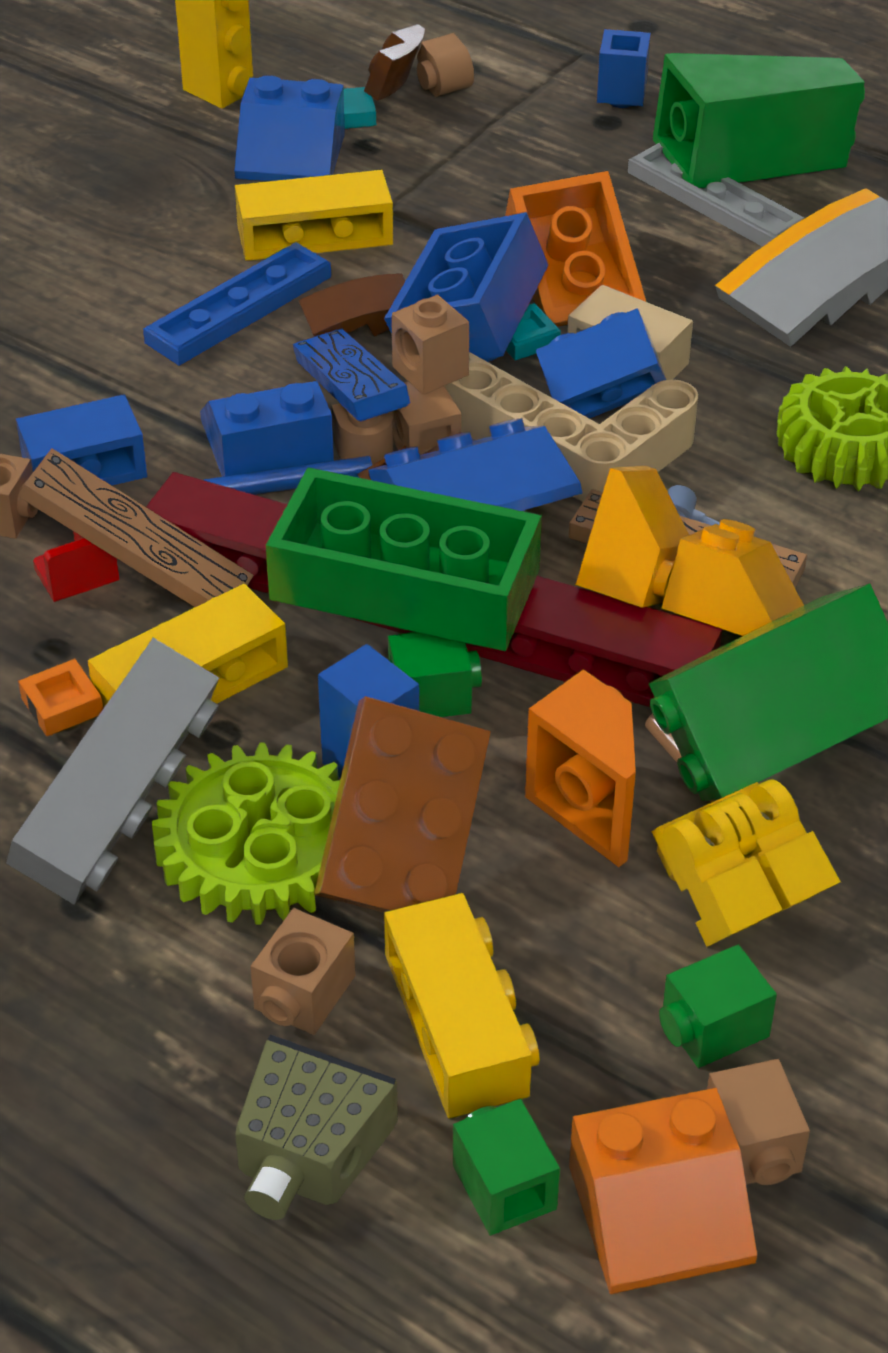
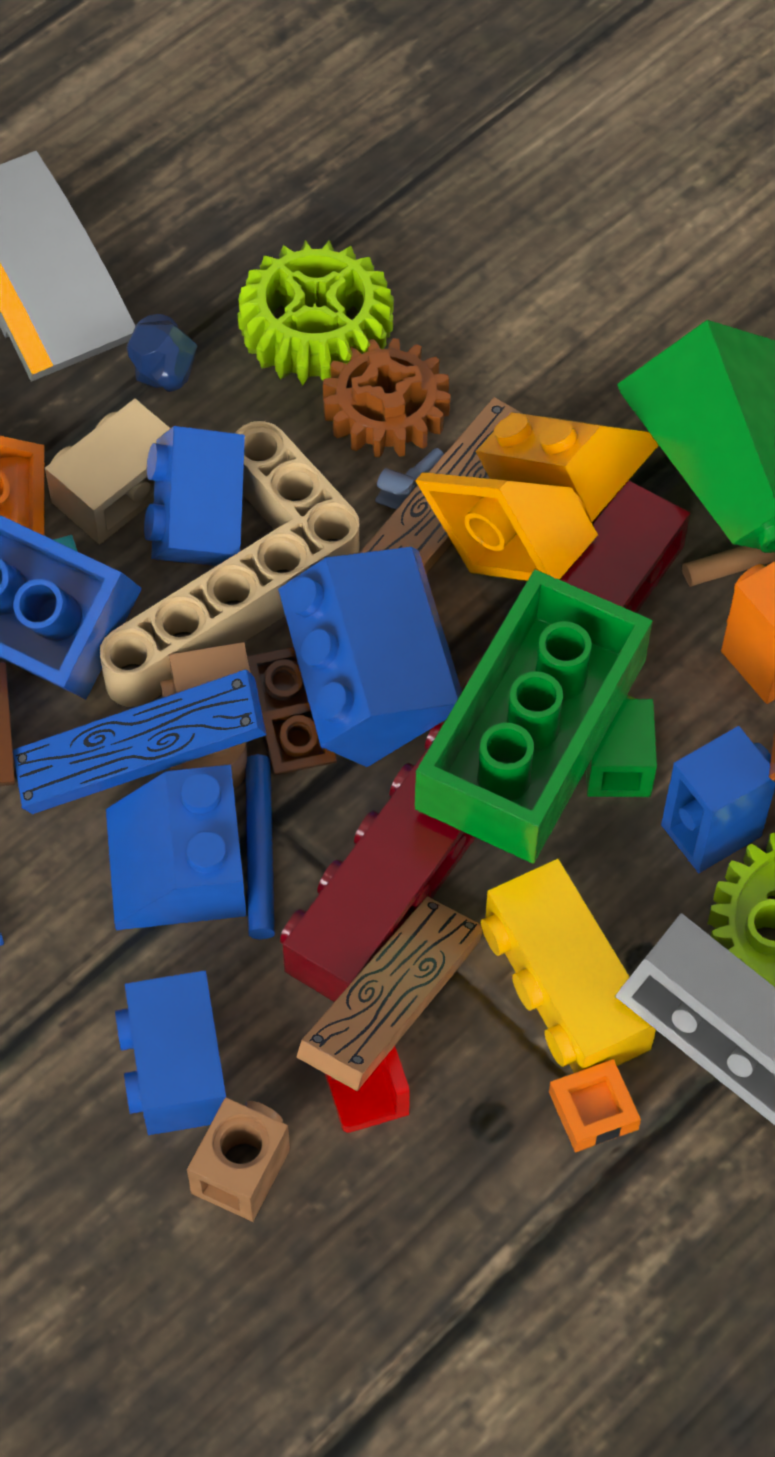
camera: 80 degrees left, 15 degrees up
medium nougat brick [392,294,469,395] -> none
none -> dark blue rock [126,314,197,392]
none -> dark orange gear [323,338,451,458]

